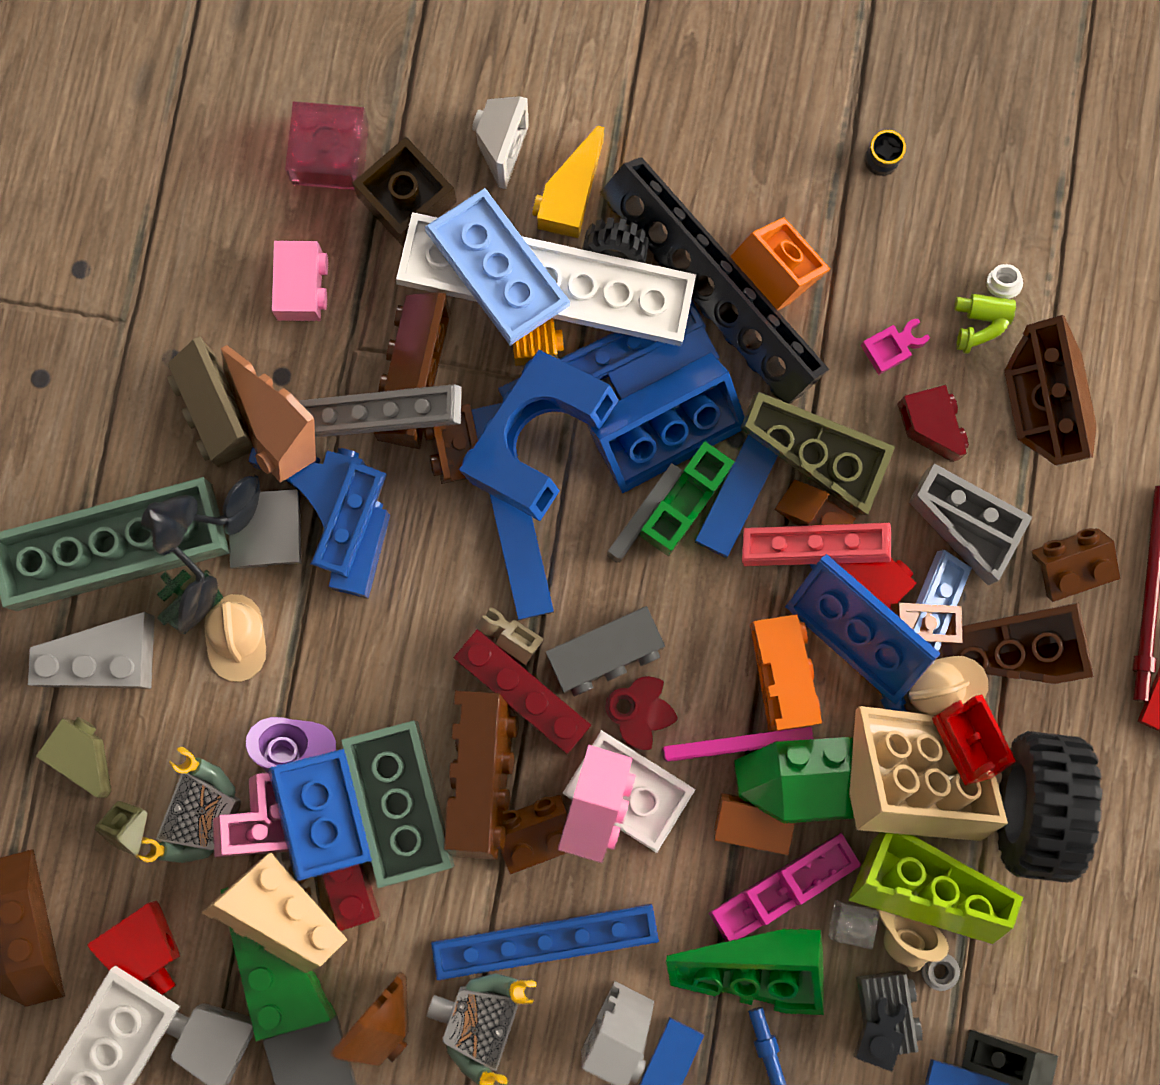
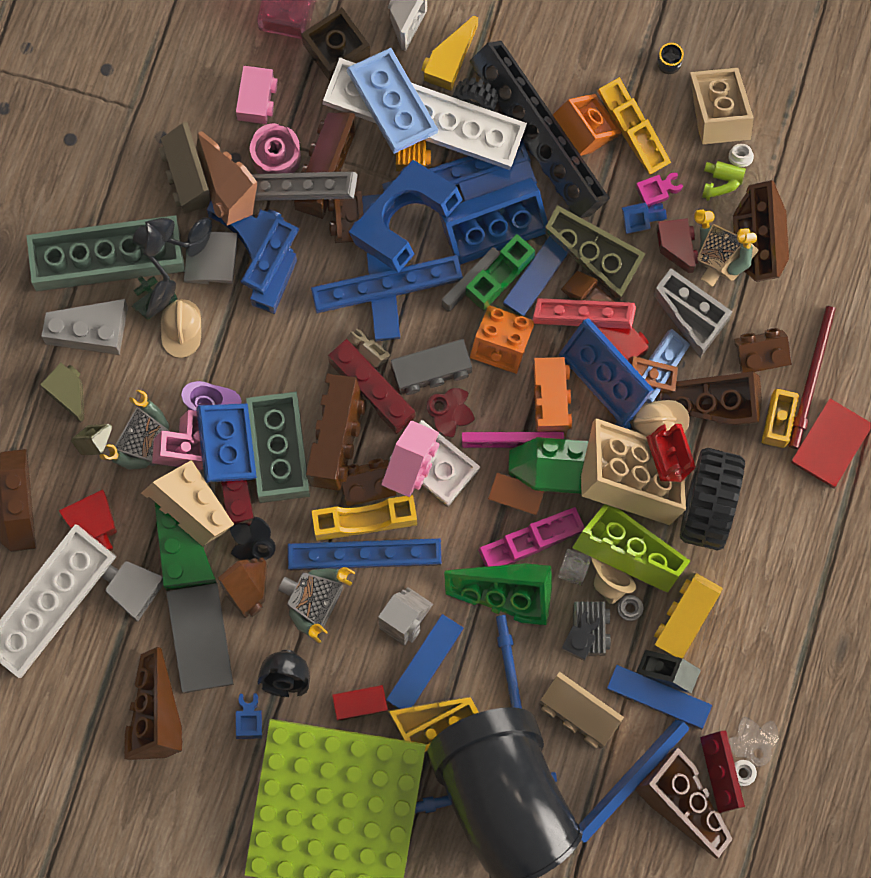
camera: 10 degrees right, 5 degrees down
none -> black plate [230,517,276,560]
none -> bright pink brick [250,123,301,174]
none -> blue tile [311,255,463,313]
none -> yellow arch [311,495,417,541]
none -> orange bracket [470,306,535,374]
none -> yellow slope [597,77,671,175]
none -> blue plate [622,202,667,234]
none -> yellow wedge [654,573,723,658]
none -> tan slope [690,68,753,144]
none -> torso [694,210,758,287]
none -> yellow brick [761,389,799,448]

